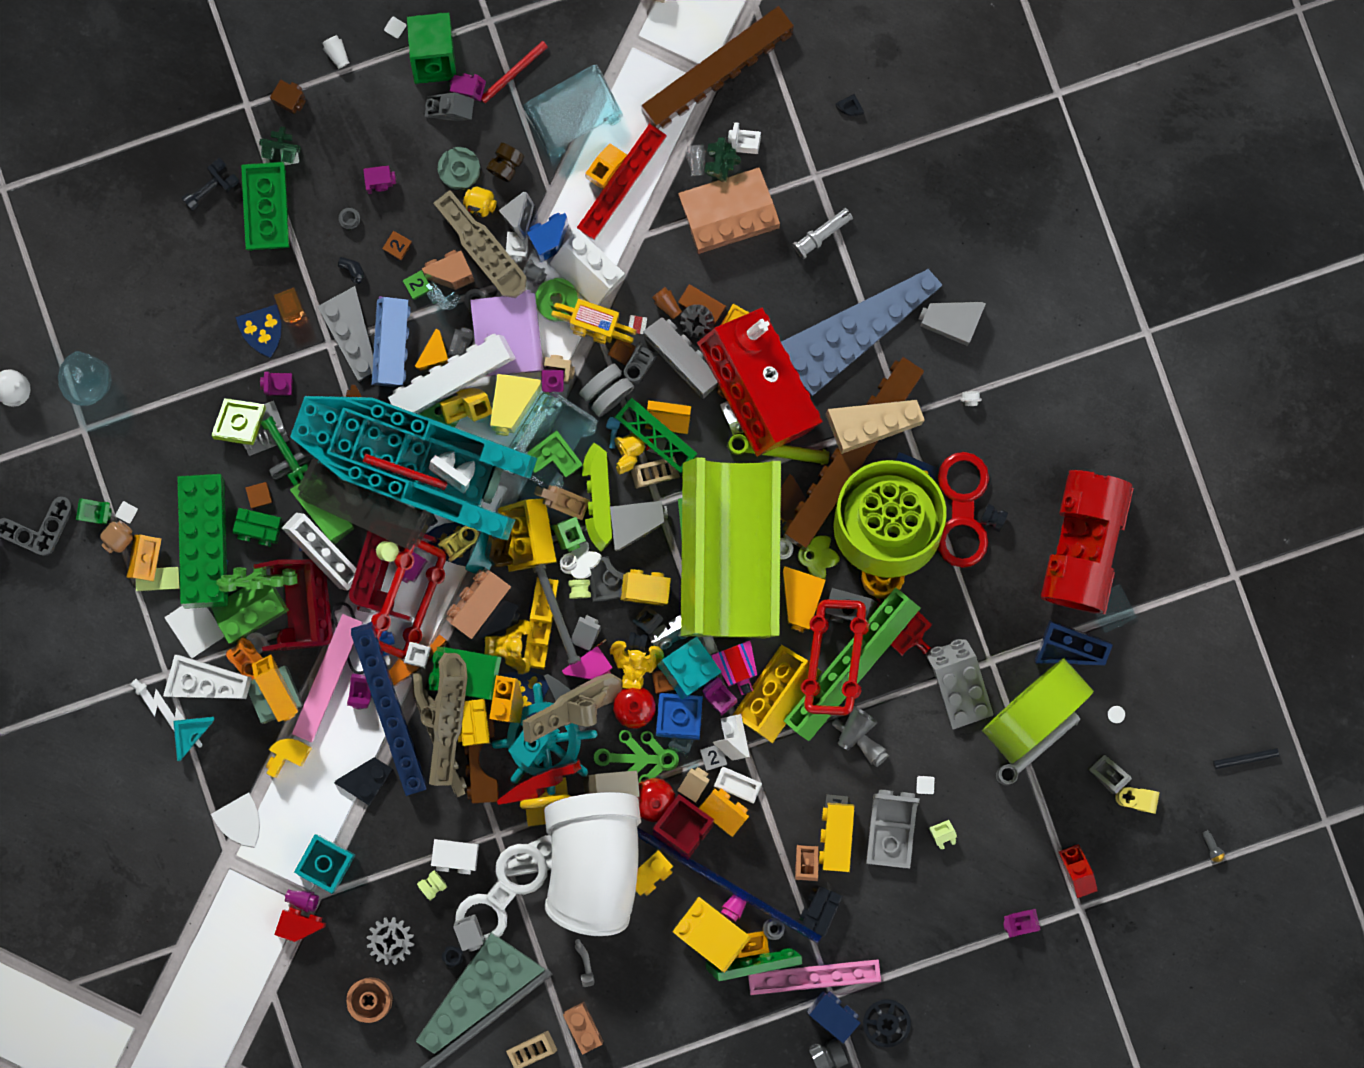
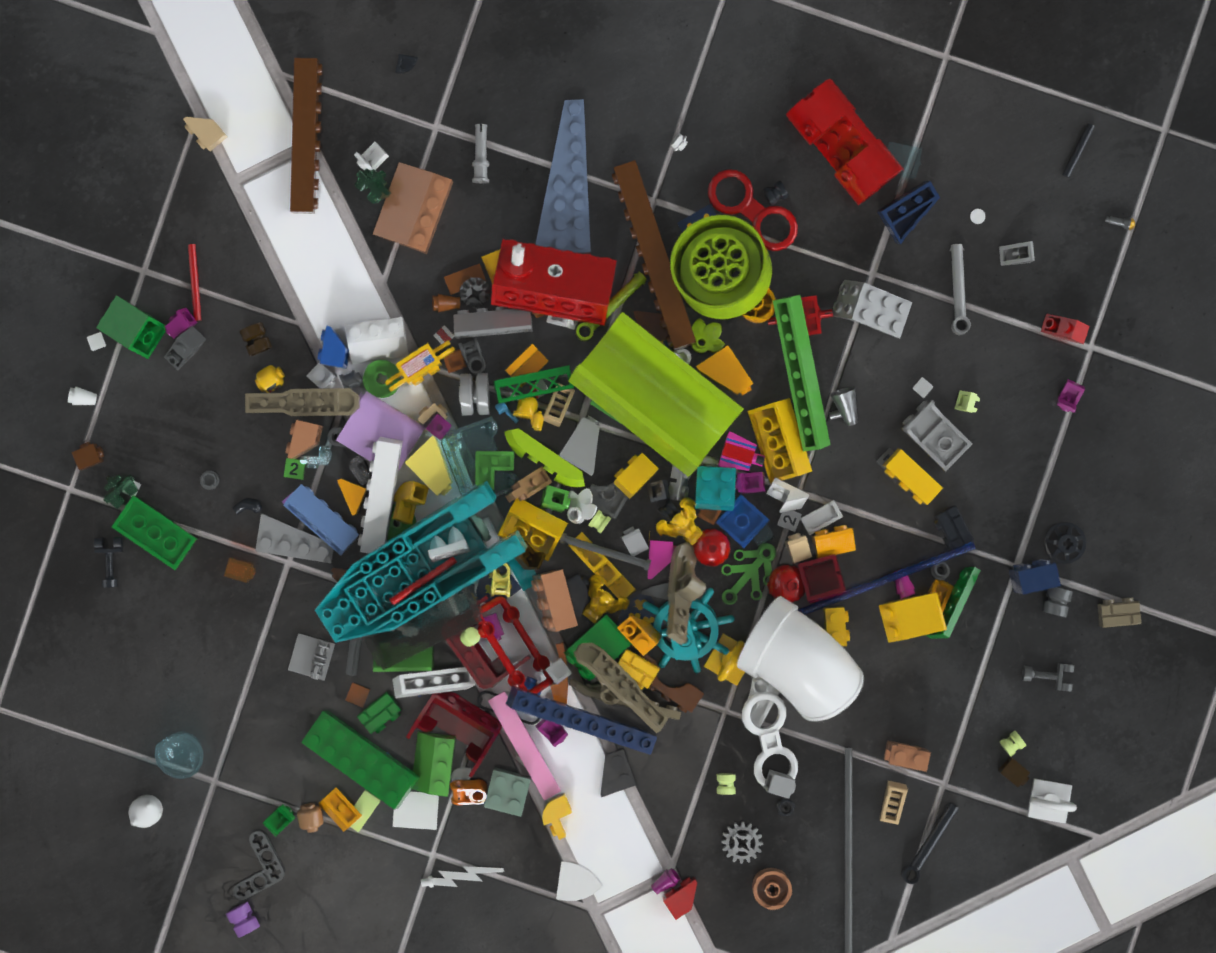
camera: 50 degrees left, 5 degrees up
white sticker [115,501,138,523] -> none
white wing [163,655,252,699] -> none
teal tile [173,717,214,761] -> none
tile [211,399,266,445] -> none
bright green plant [216,567,297,592] -> none
dark blue sticker [236,304,281,358] -> none
light orange slope [252,655,298,722] -> none
magenta bracket [260,372,293,396] -> none
green hinge [260,416,314,486] -> none
teal brick [293,834,356,894] -> none
magenta brick [363,166,396,194] -> none
dark orange tile [382,231,412,260] -> none
sand green wing [416,932,545,1054] -> none
white brick [431,839,479,874] -> none
sand green tile [438,147,481,190] -> none
red slope [497,760,581,805] -> none
light grey slope [499,192,535,240] -> none
clear light blue windscreen [523,65,624,158] -> none
light grey piece [575,939,594,987] -> none
red plate [577,123,667,241] -> none
dark tan brick [583,771,640,797] -> none
light orange slope [585,143,627,190] -> none
clear cone [685,145,706,176] -> none
bright pink tile [748,960,881,995] -> none
nougat slope [795,845,818,881] -> none
red bar [801,599,869,715] -> none
dark grey brick [825,588,878,623] -> none
tan wedge [826,400,924,454] -> none
light grey cone [857,735,889,767] -> none
light grey slope [919,302,986,346] -> none
lime wheel [982,658,1094,764] -> none
light yellow piece [1115,787,1160,814] -> none

